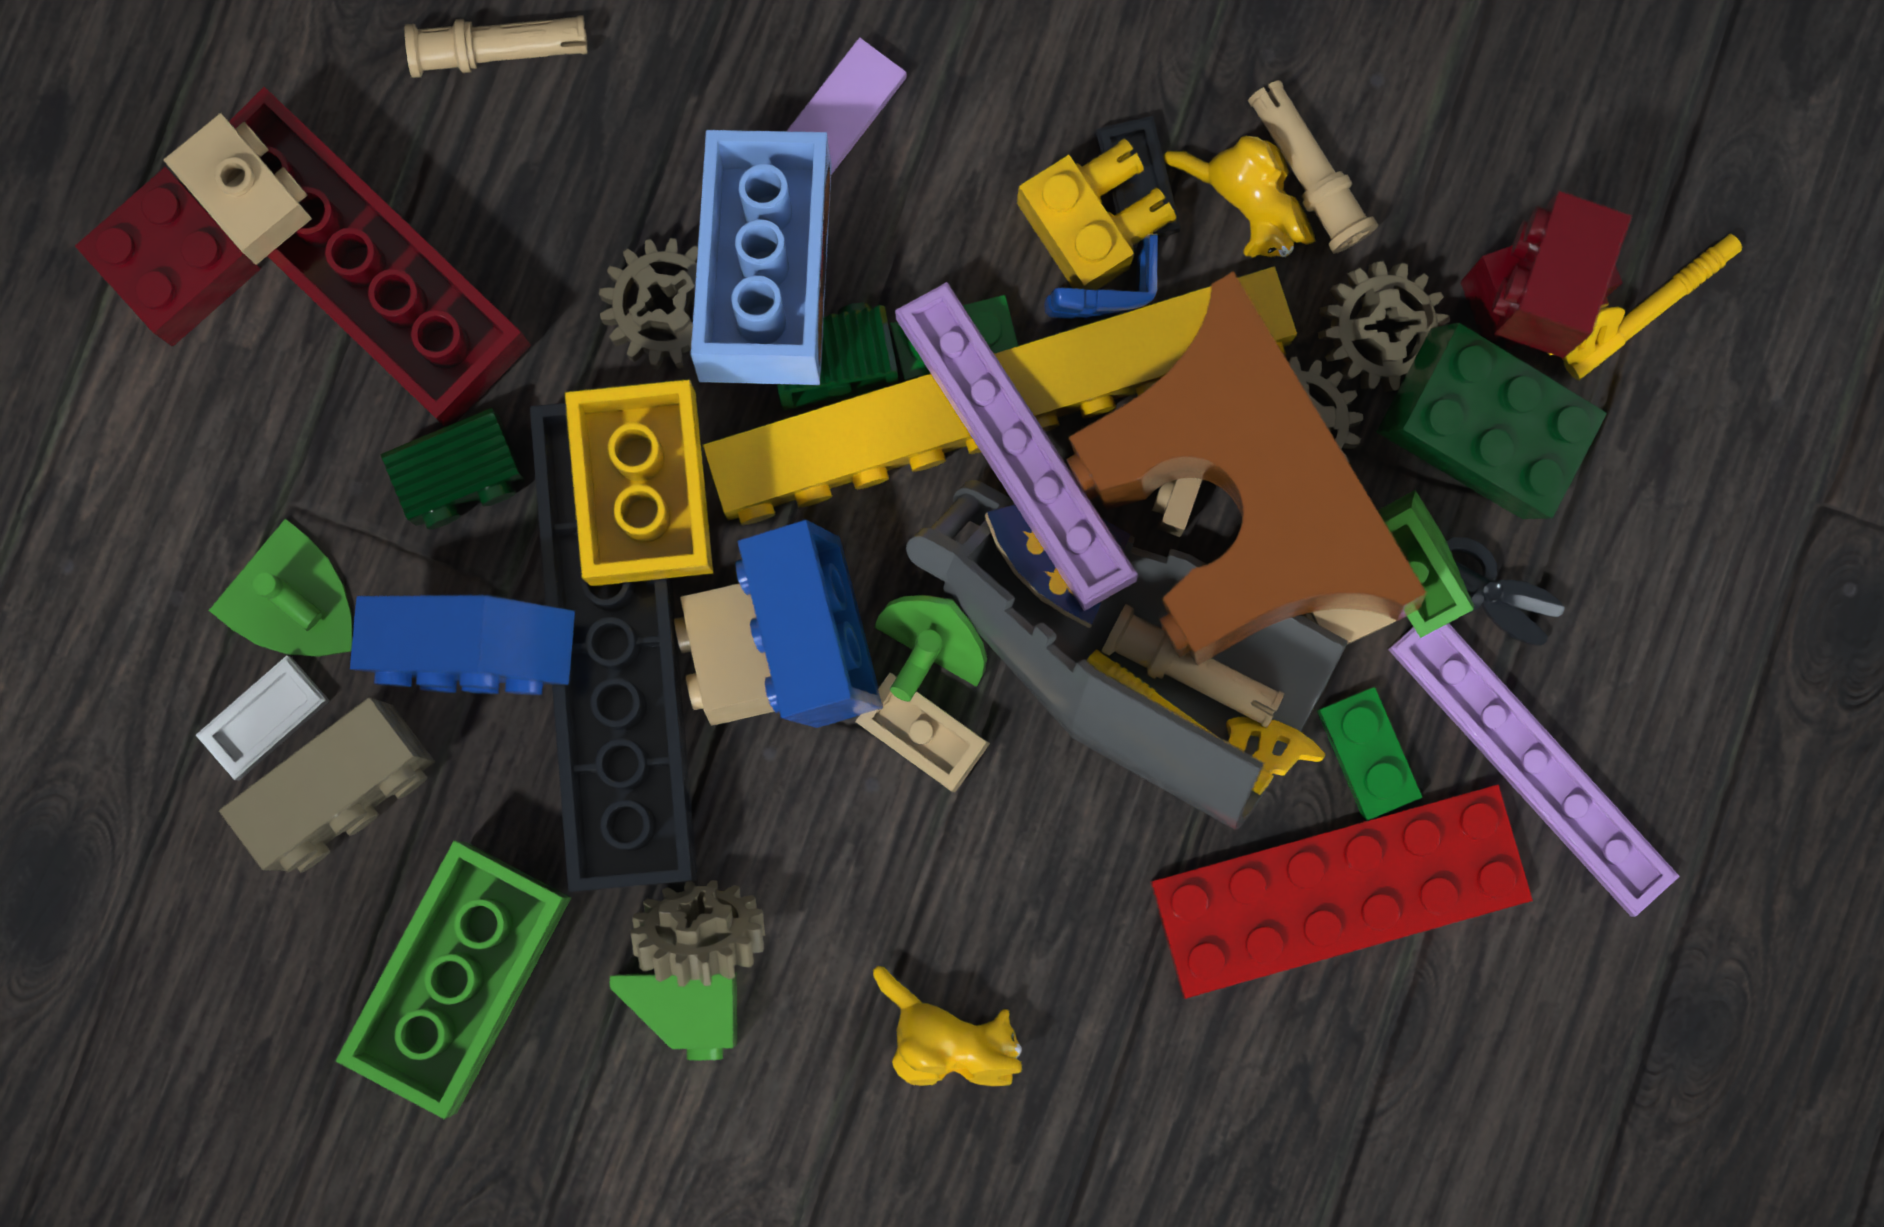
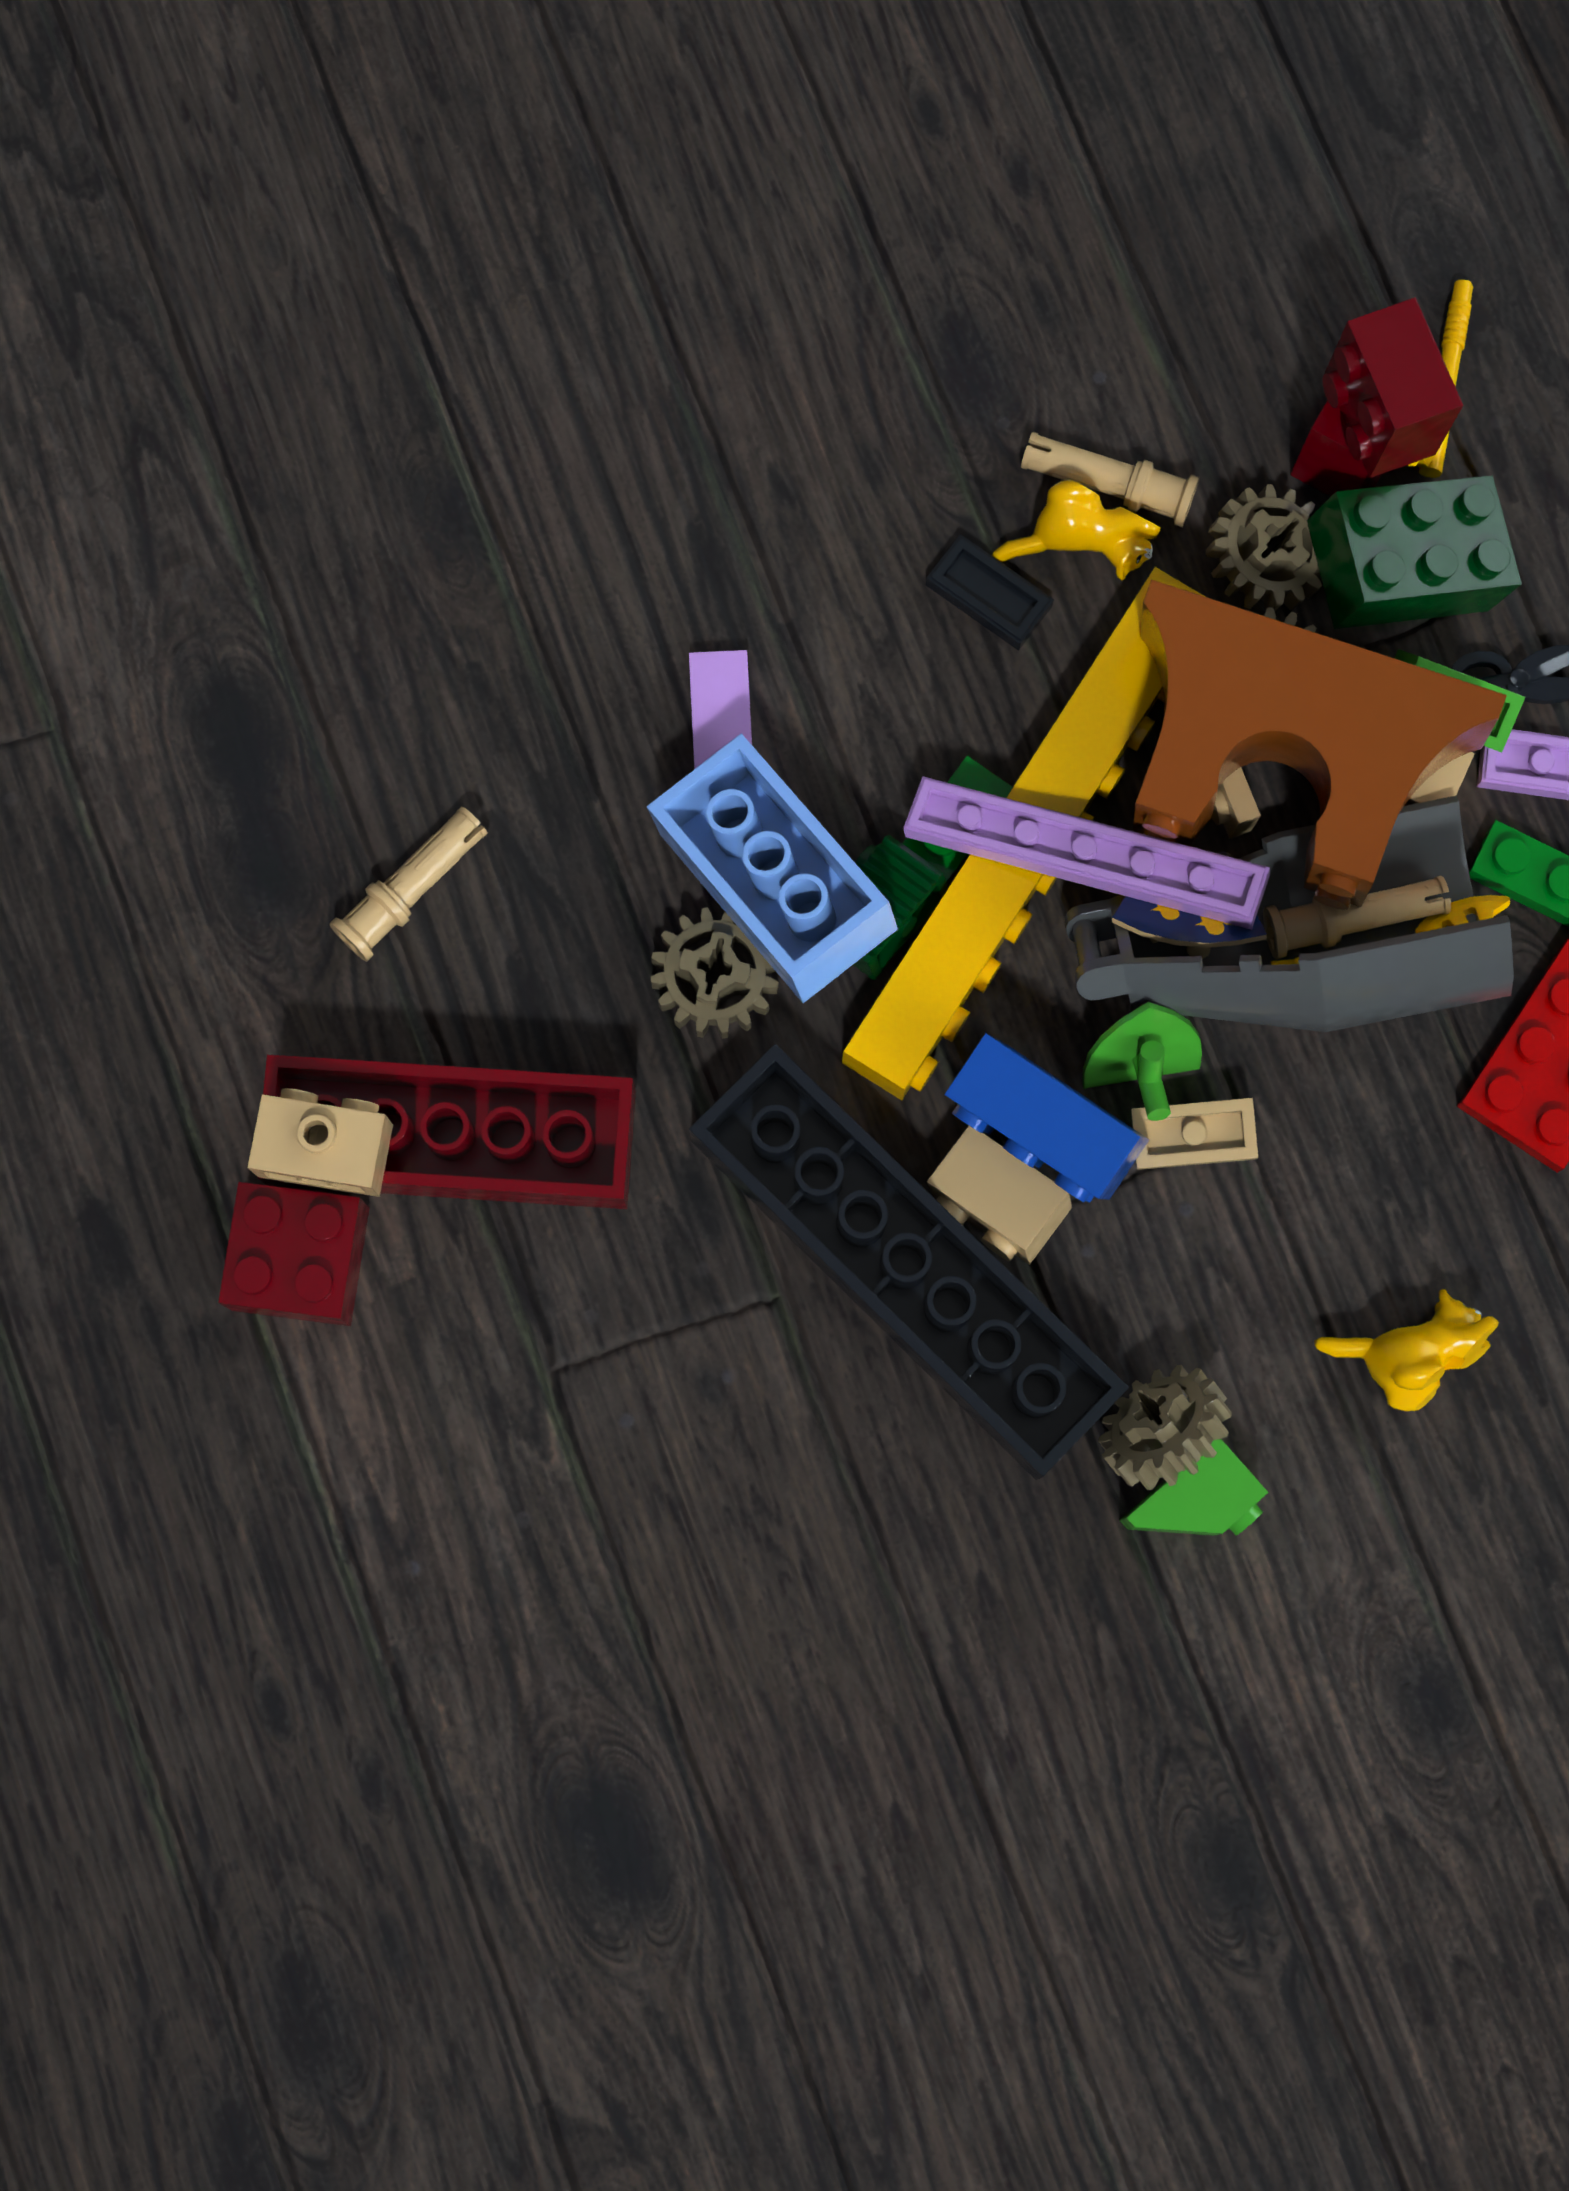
camera: 40 degrees left, 5 degrees down
white tile [196,656,330,781] -> none
bright green shield [208,519,353,657] -> none
dark tan brick [219,697,435,873] -> none
bright green brick [336,841,572,1119] -> none
blue brick [350,596,575,695] -> none
dark green brick [380,408,526,530] -> none
yellow brick [565,380,713,586] -> none
yellow brick [1017,139,1176,290] -> none
blue piece [1045,234,1158,320] -> none

